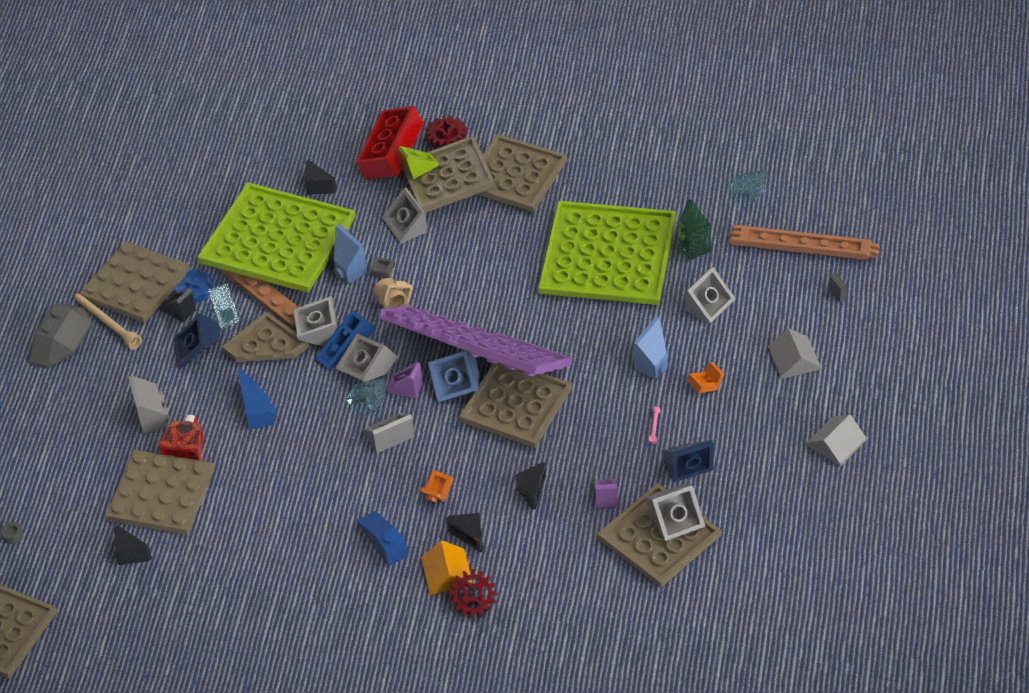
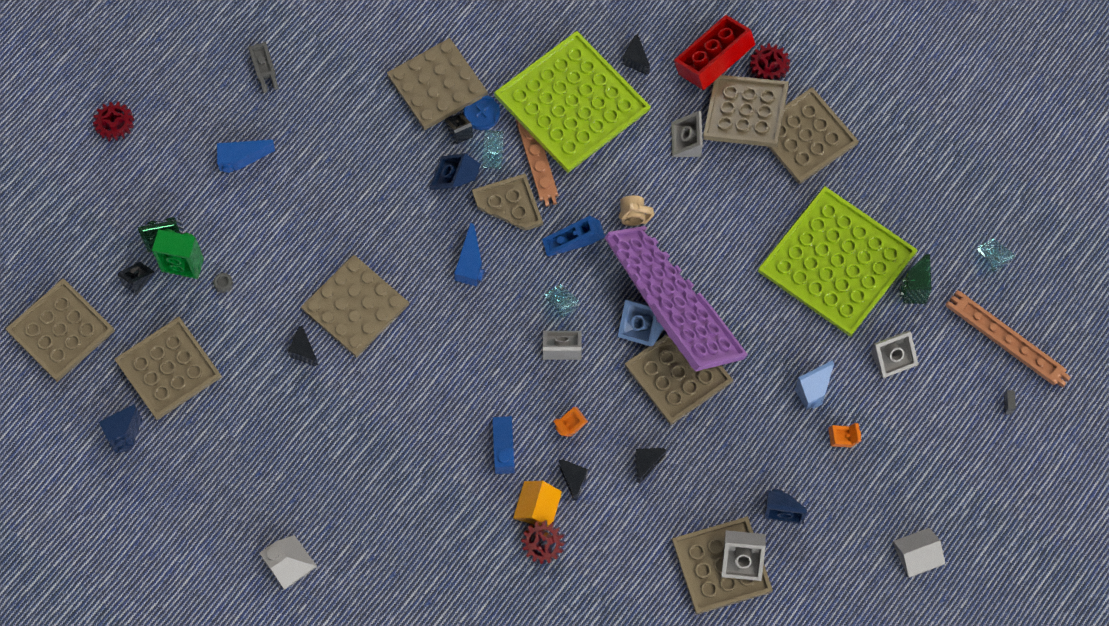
camera: 25 degrees right, 20 degrees up
dark grey wedge [29,303,92,369] -> none
tan piece [74,293,142,350] -> none
light grey slope [128,376,169,434] -> none
red torso [158,415,204,461] -> none
light grey slope [293,296,337,346] -> none
medium blue slope [334,224,367,284] -> none
light grey slope [335,334,398,382] -> none
dark grey tile [370,257,395,278] -> none
medium lavender slope [385,362,423,399] -> none
lime slope [398,146,439,179] -> none
medium lavender slope [595,479,618,508] -> none
bright pink hinge [648,406,660,444] -> none
light grey slope [768,328,821,379] -> none

